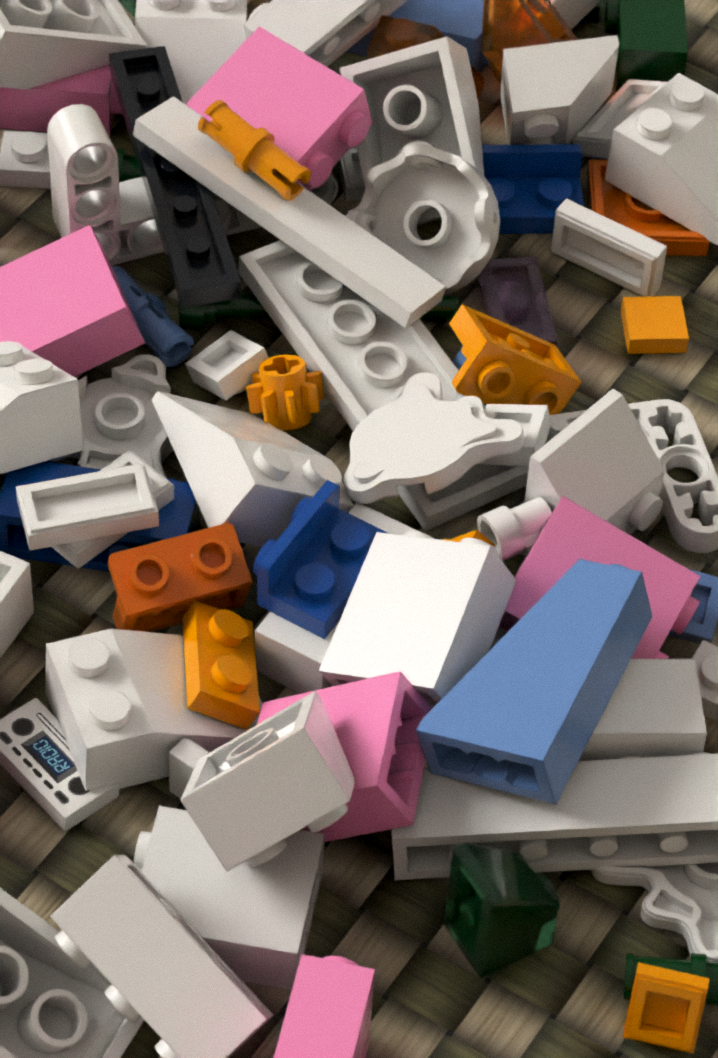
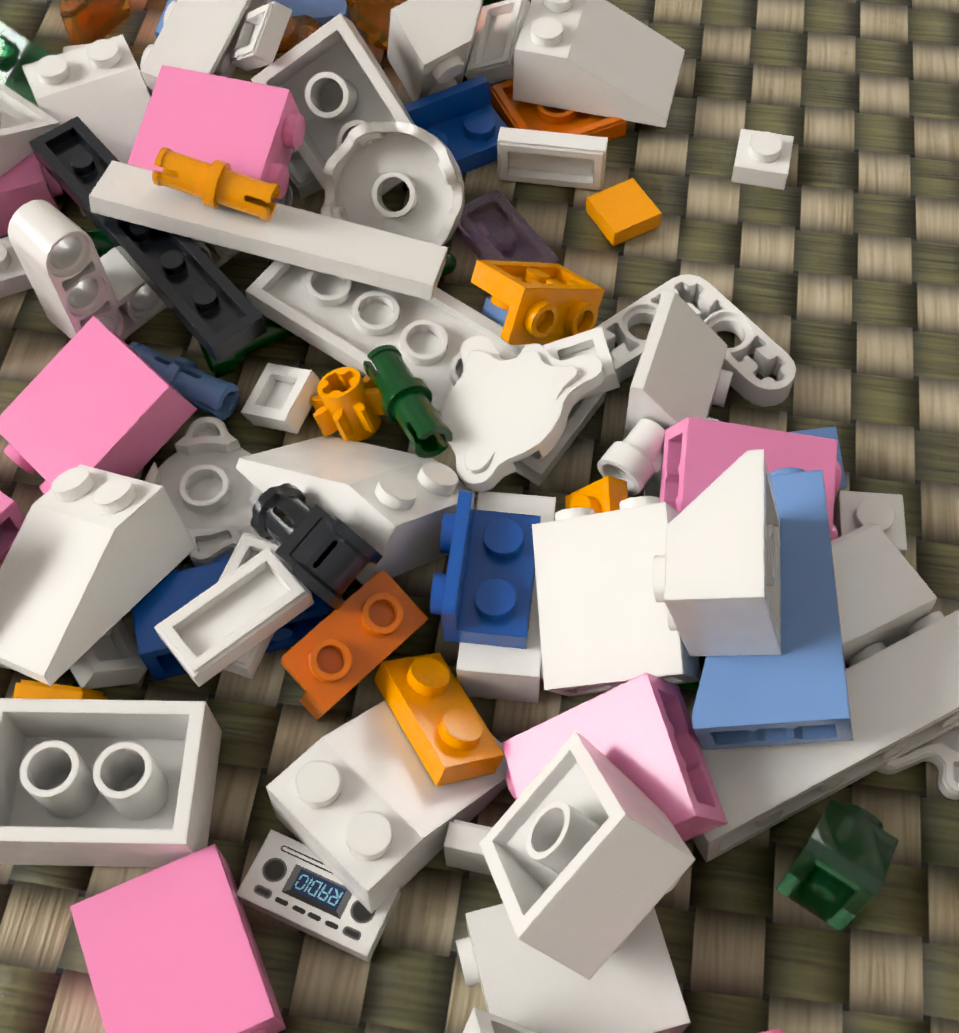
camera: 20 degrees left, 10 degrees up
none -> white tile [229,1,292,71]
none -> black connector [251,483,383,610]
none -> dark green pin [363,345,453,458]
none -> white slope [652,449,781,656]

